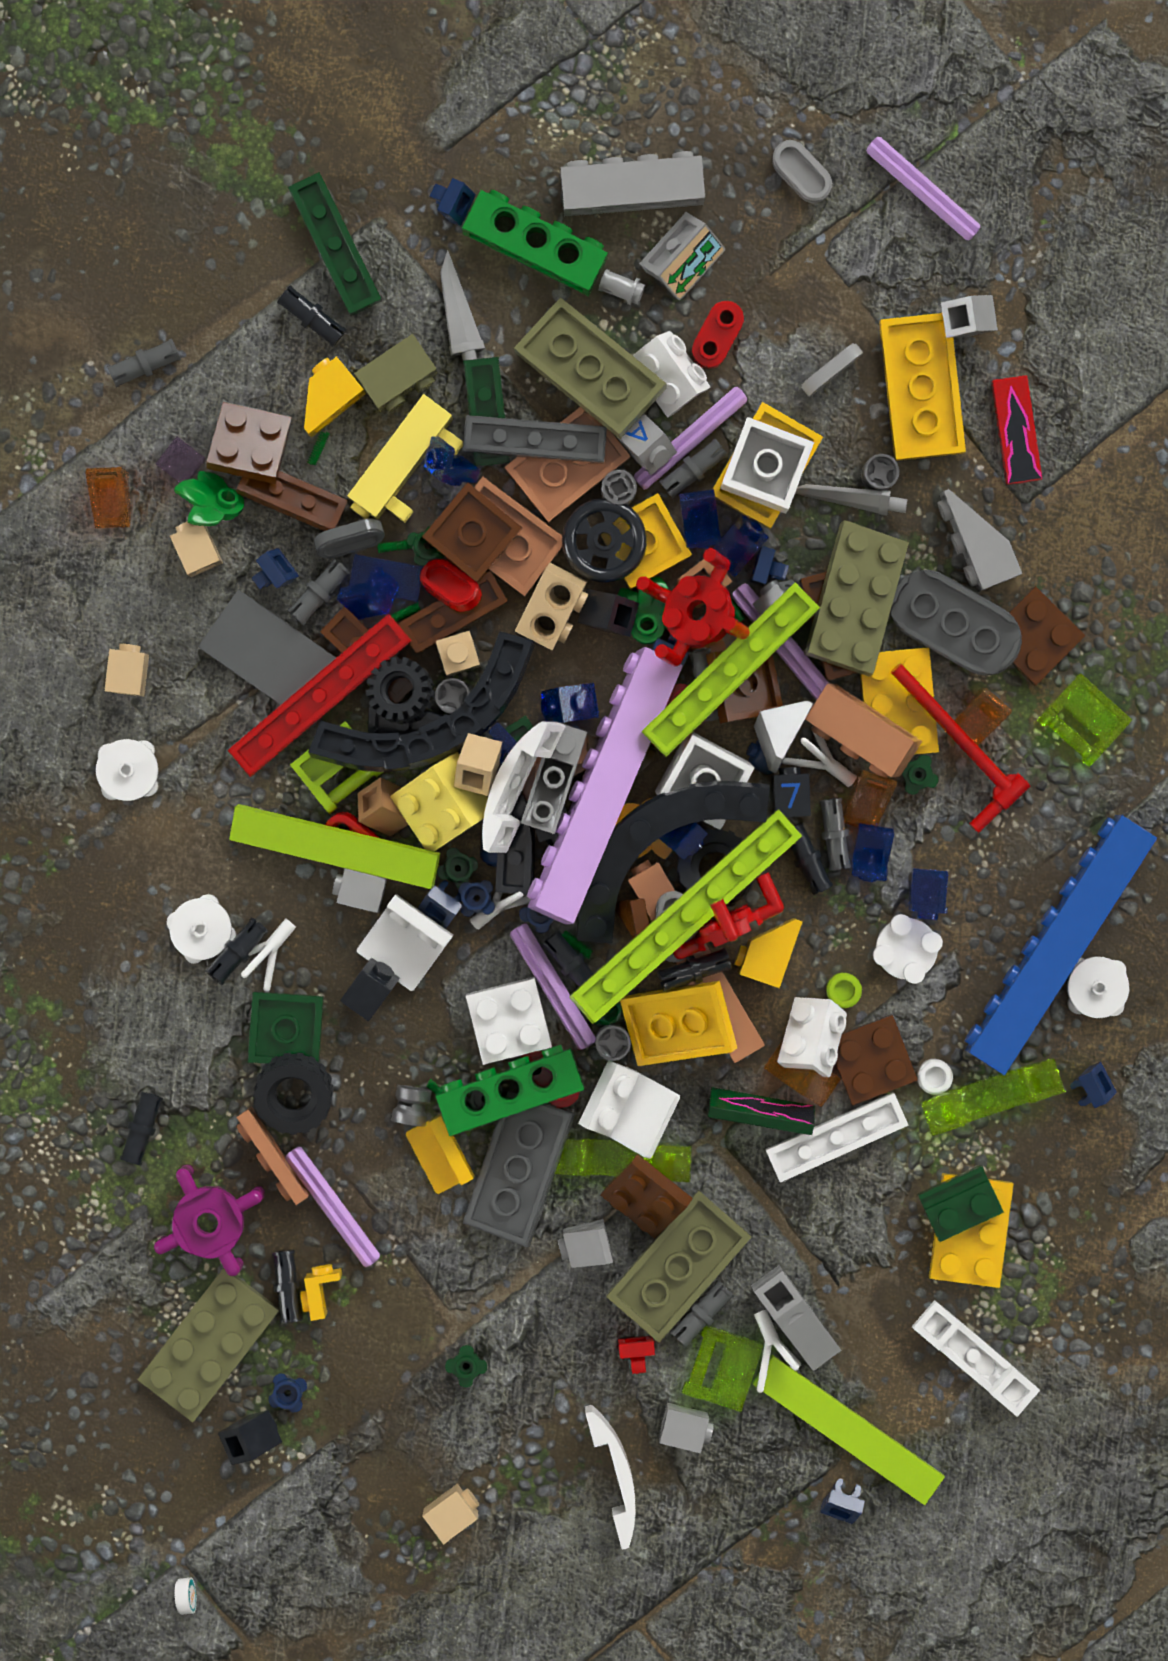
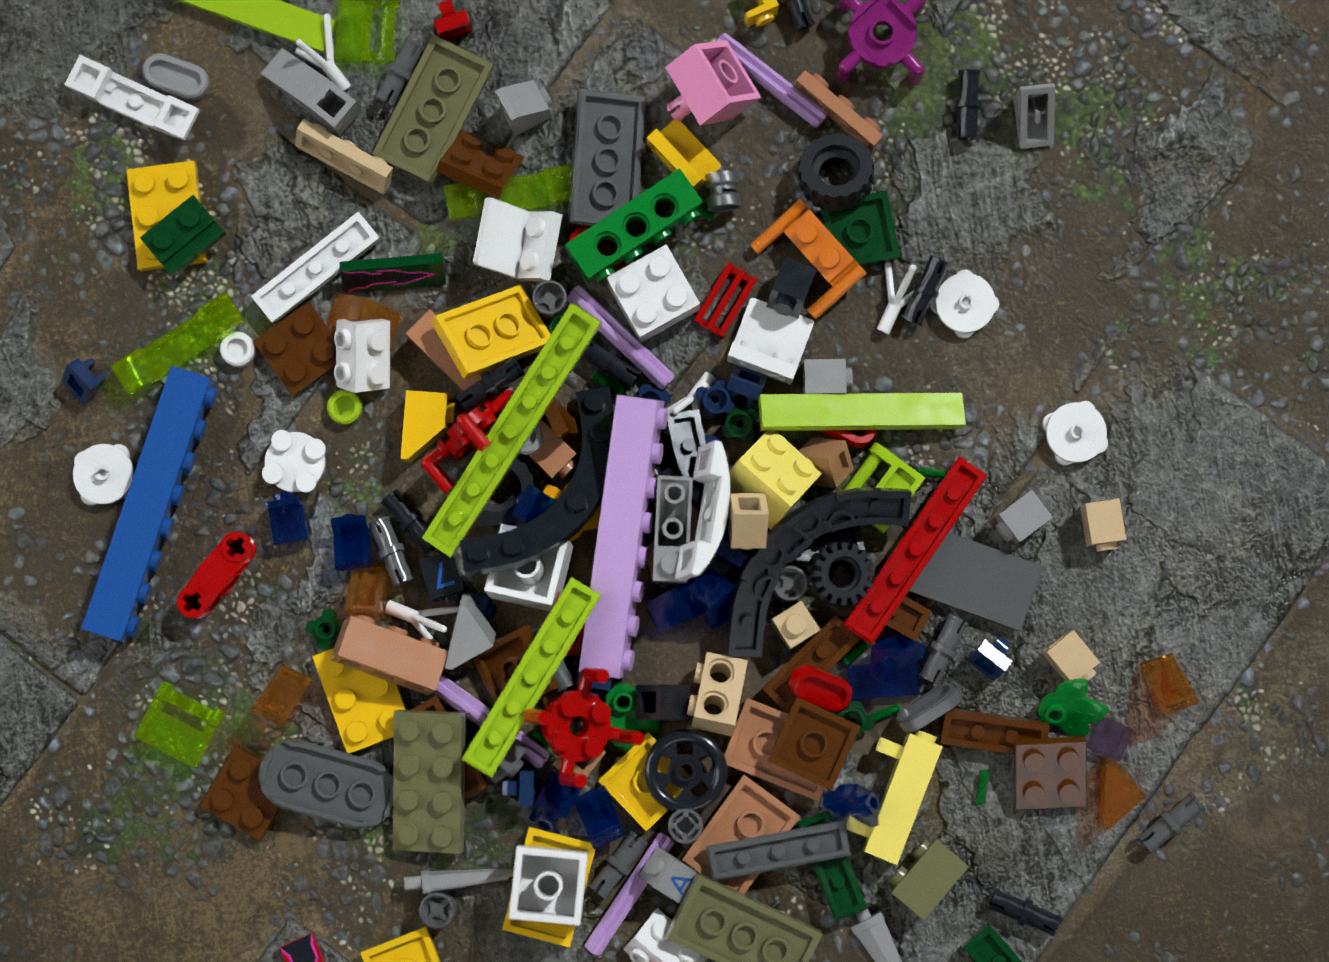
camera: 160 degrees right, 5 degrees down
yellow slope [304,356,365,438] -> none
red bar [891,663,1031,834] -> none
light grey slope [937,489,1022,592] -> none
none -> light grey tile [143,53,210,100]
none -> red piece [177,531,257,619]
none -> tan plate [295,119,393,195]
none -> bright pink brick [665,40,761,125]
none -> clear blue bracket [688,568,735,631]
none -> red tile [694,262,758,339]
none -> orange plate [750,199,867,319]
none -> green leg [917,466,949,479]
none -> light grey brick [994,490,1053,545]
none -> light grey slope [1013,83,1055,149]
none -> clear orange slope [1097,758,1147,829]

